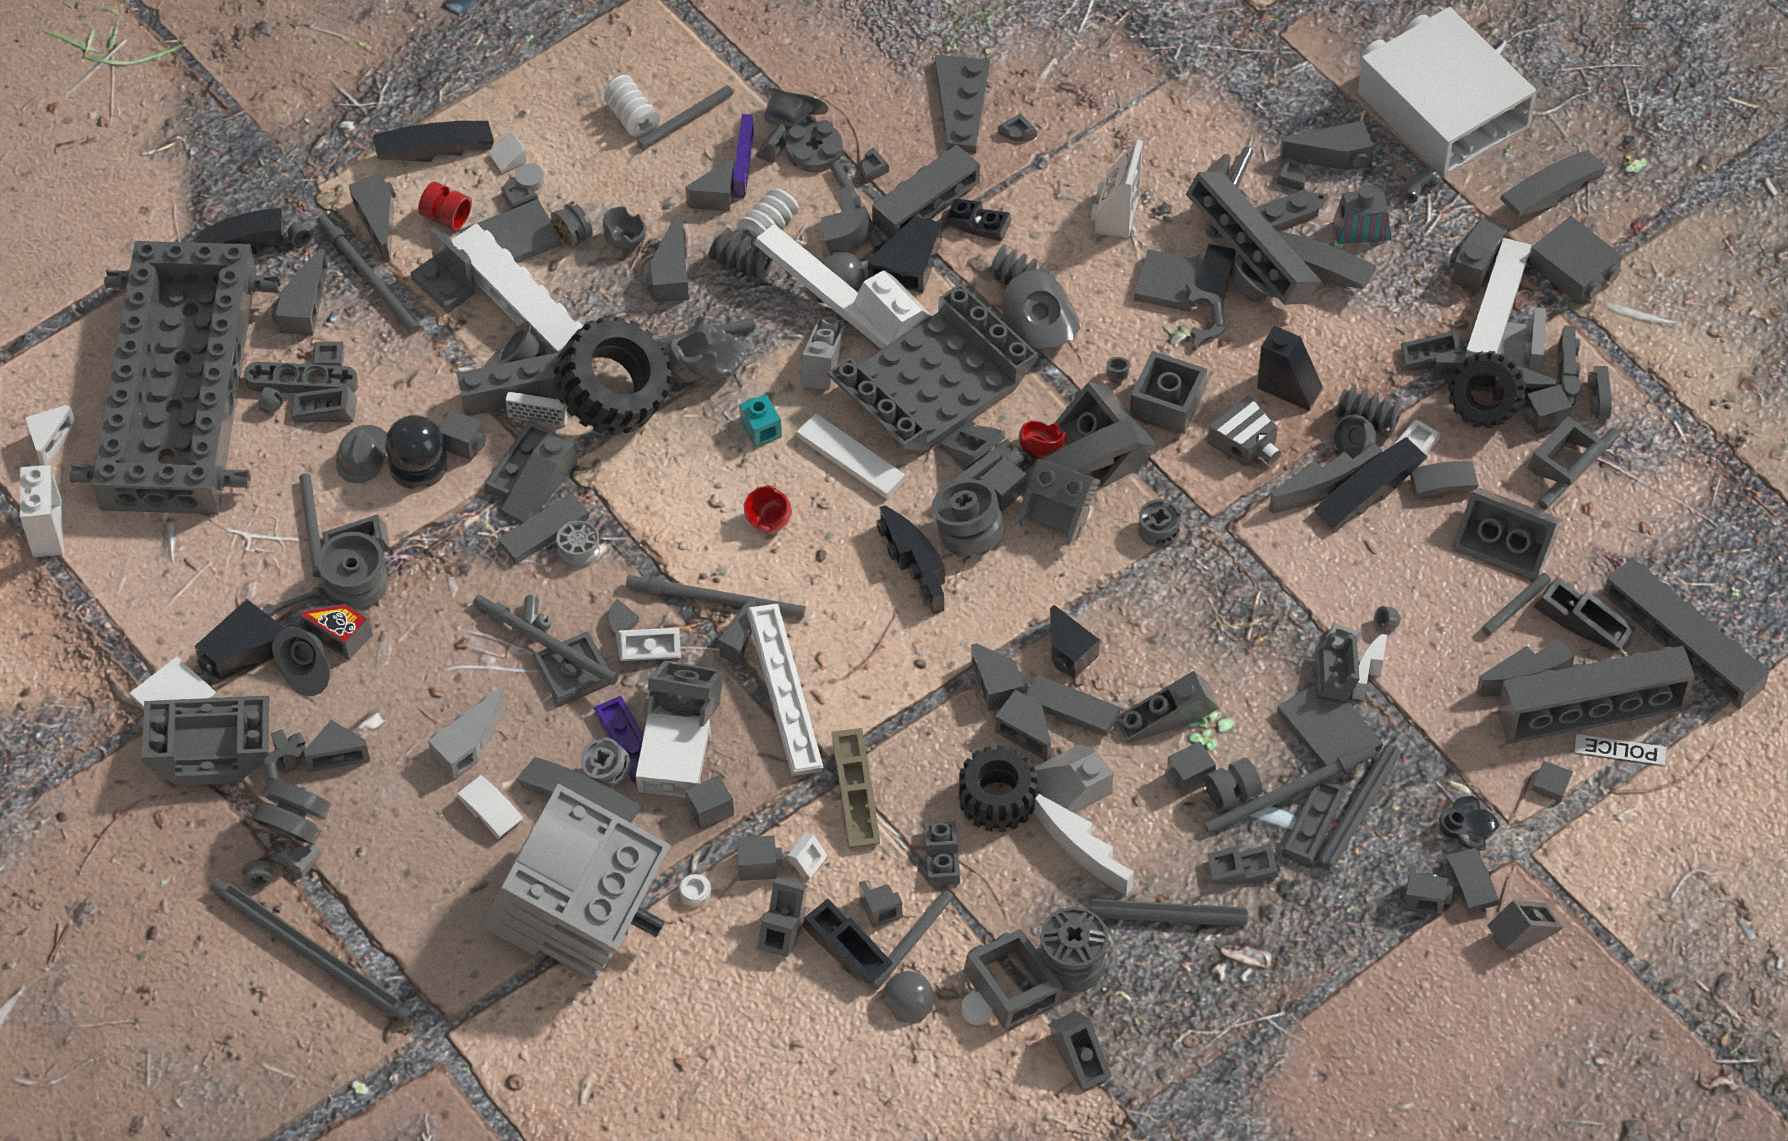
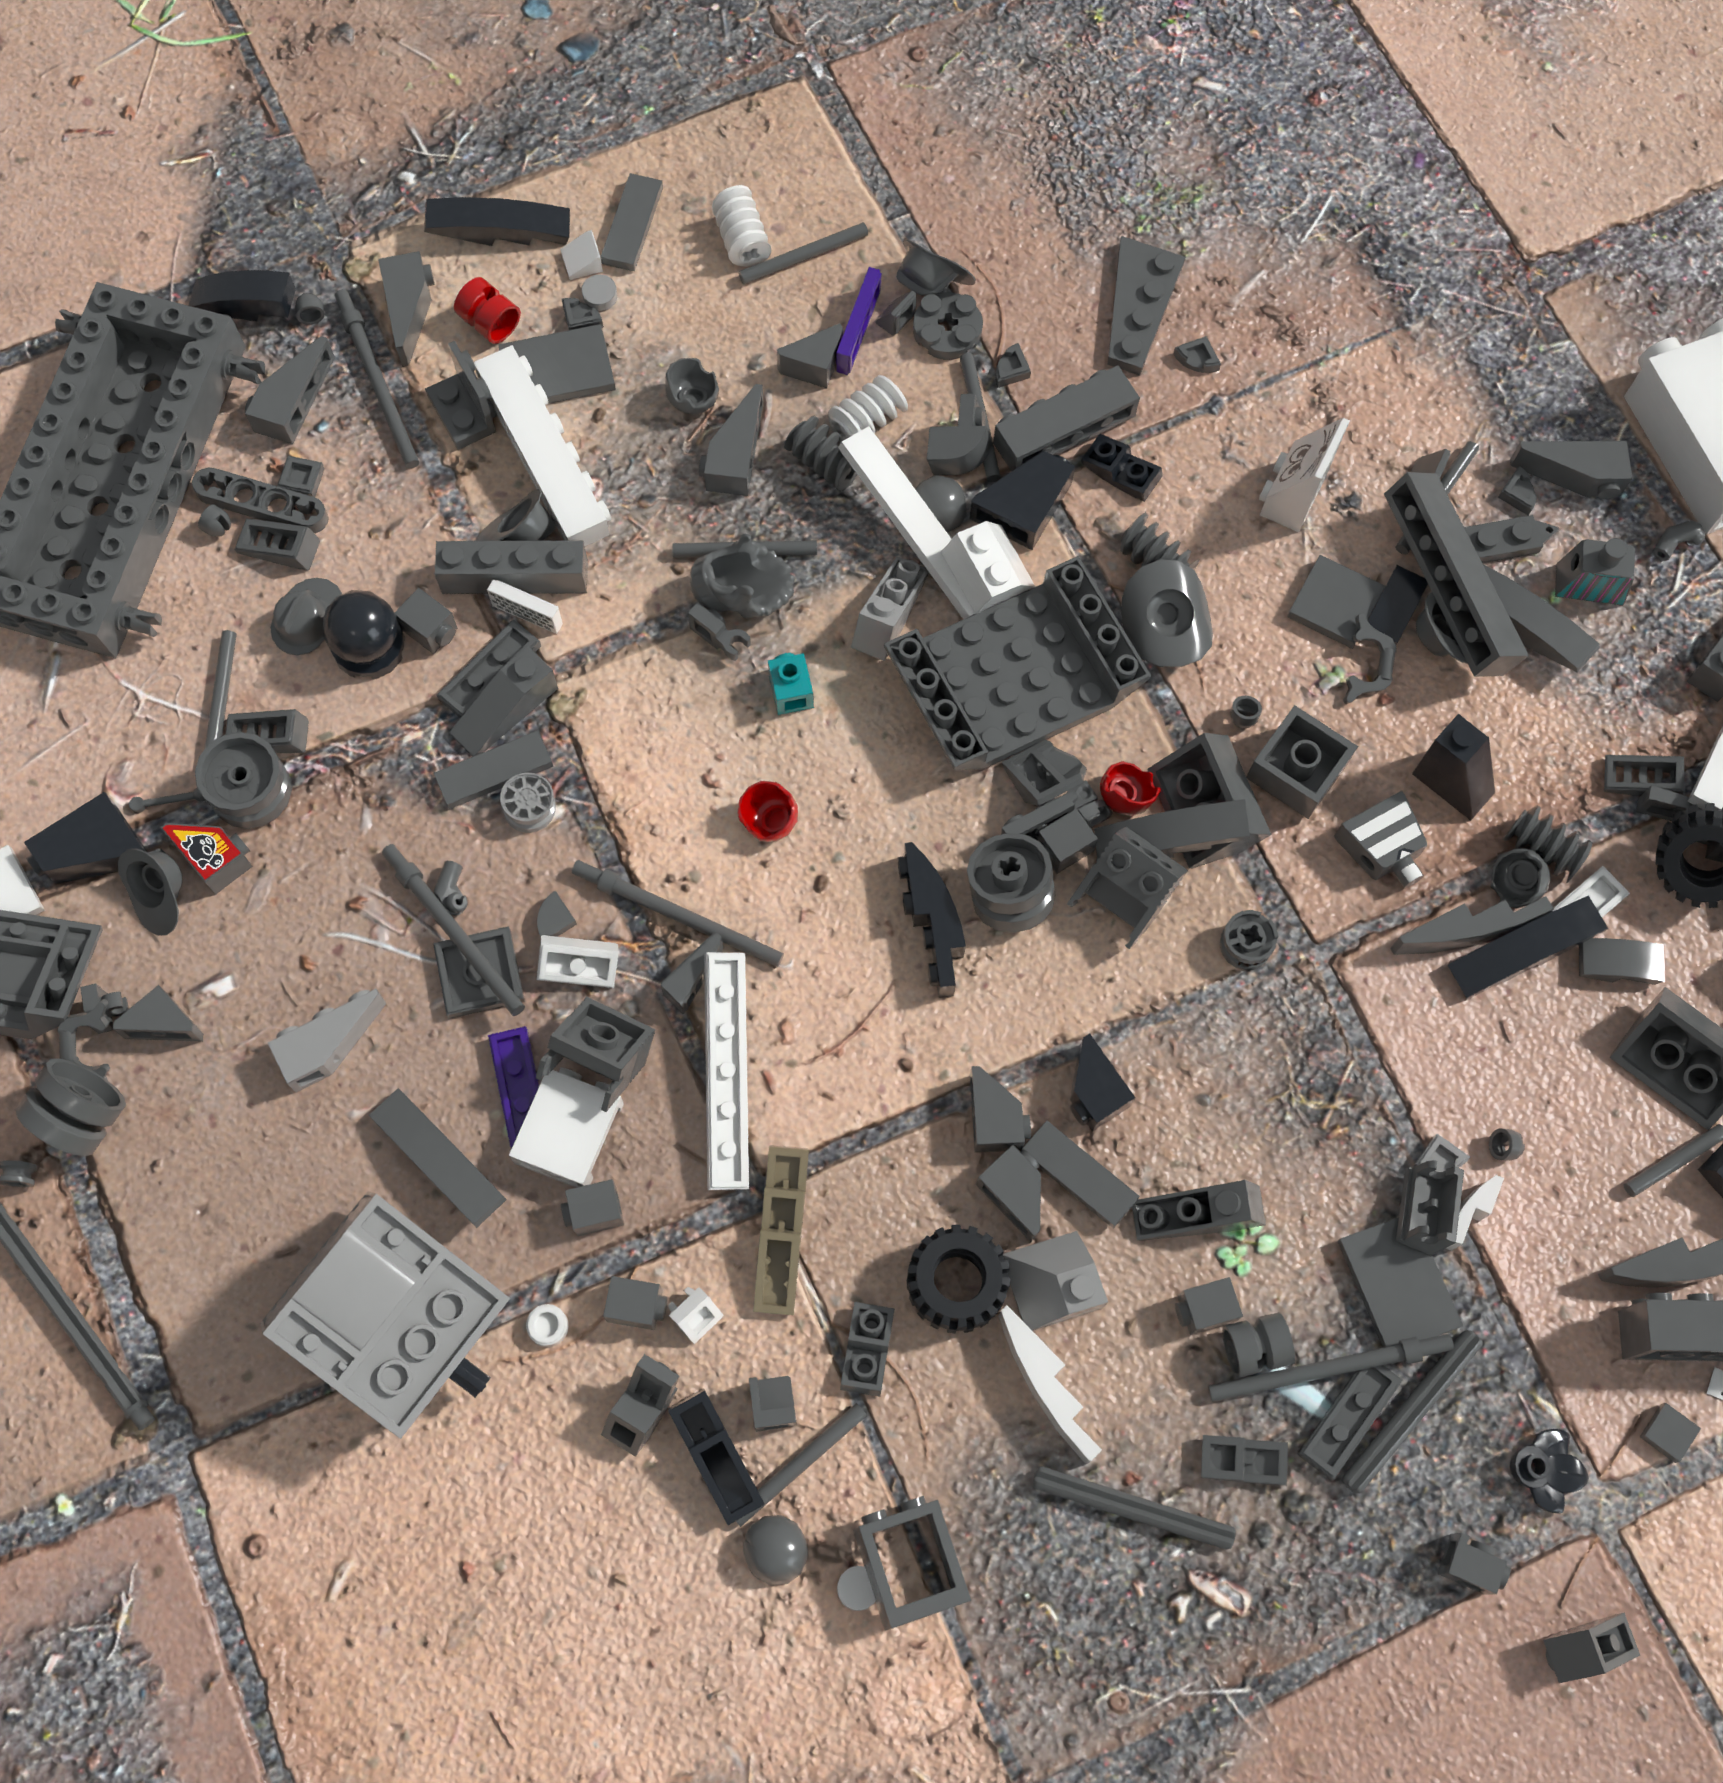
camera: 10 degrees right, 15 degrees up
light grey tile [277,845,323,877] -> none
white slope [456,775,523,839] -> none
dark grey wheel [551,201,593,247] -> none
black tyre [553,317,672,435] -> none
light grey wheel [581,738,631,787] -> none
white tile [796,413,906,500] -> none
dark grey wheel [1040,907,1108,993] -> none
dark grey slope [1048,1011,1112,1091] -> none
dark grey slope [1446,848,1499,913] -> none
none -> dark grey tile [601,173,663,272]
none -> dark grey plate [688,602,751,661]

